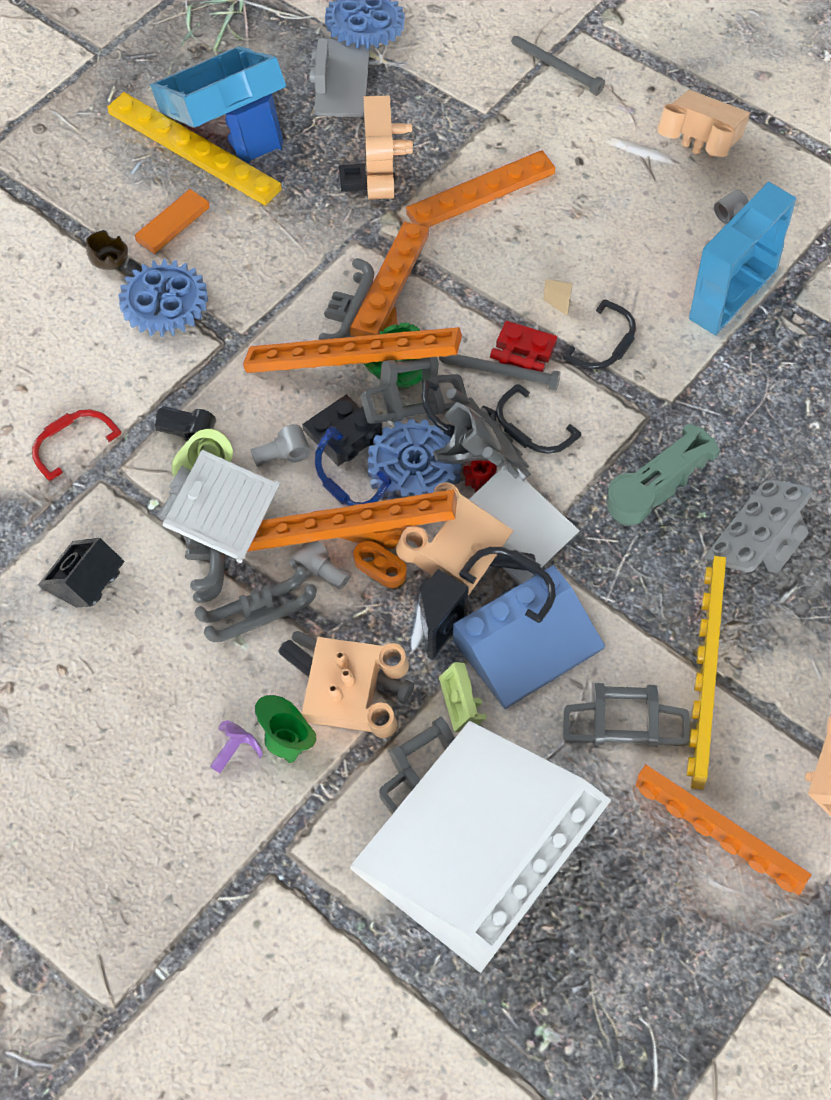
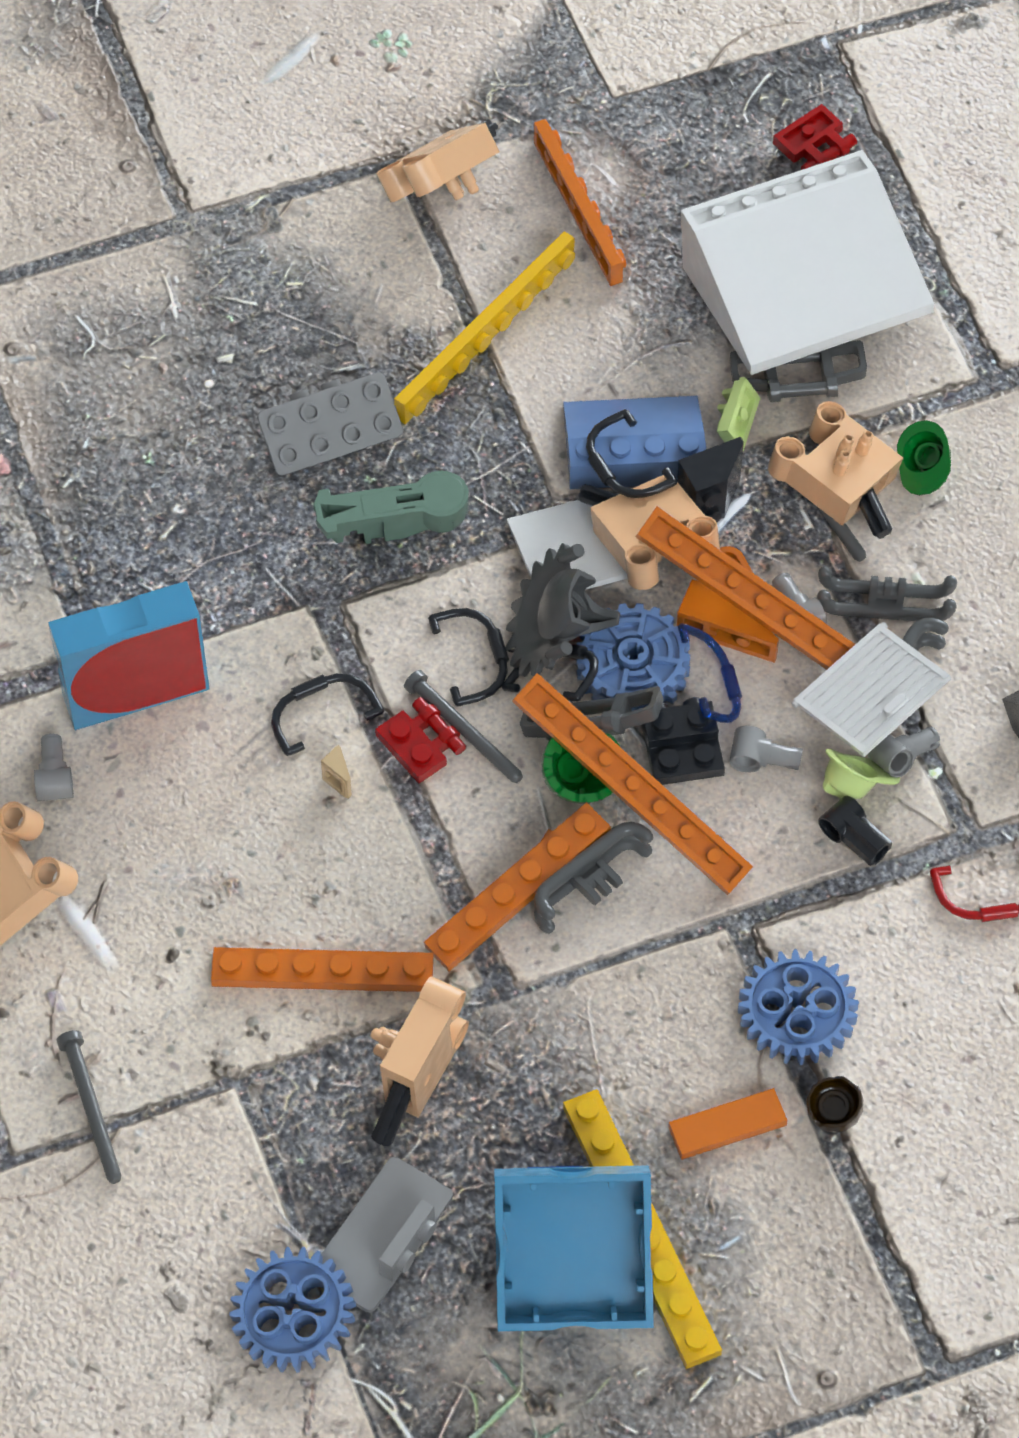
camera: 150 degrees left, 0 degrees up
medium lavender plant [210,720,263,773] -> none
black plate [339,163,367,192] -> none
dark grey bar [563,683,690,747] -> none
none -> red plate [773,104,858,170]

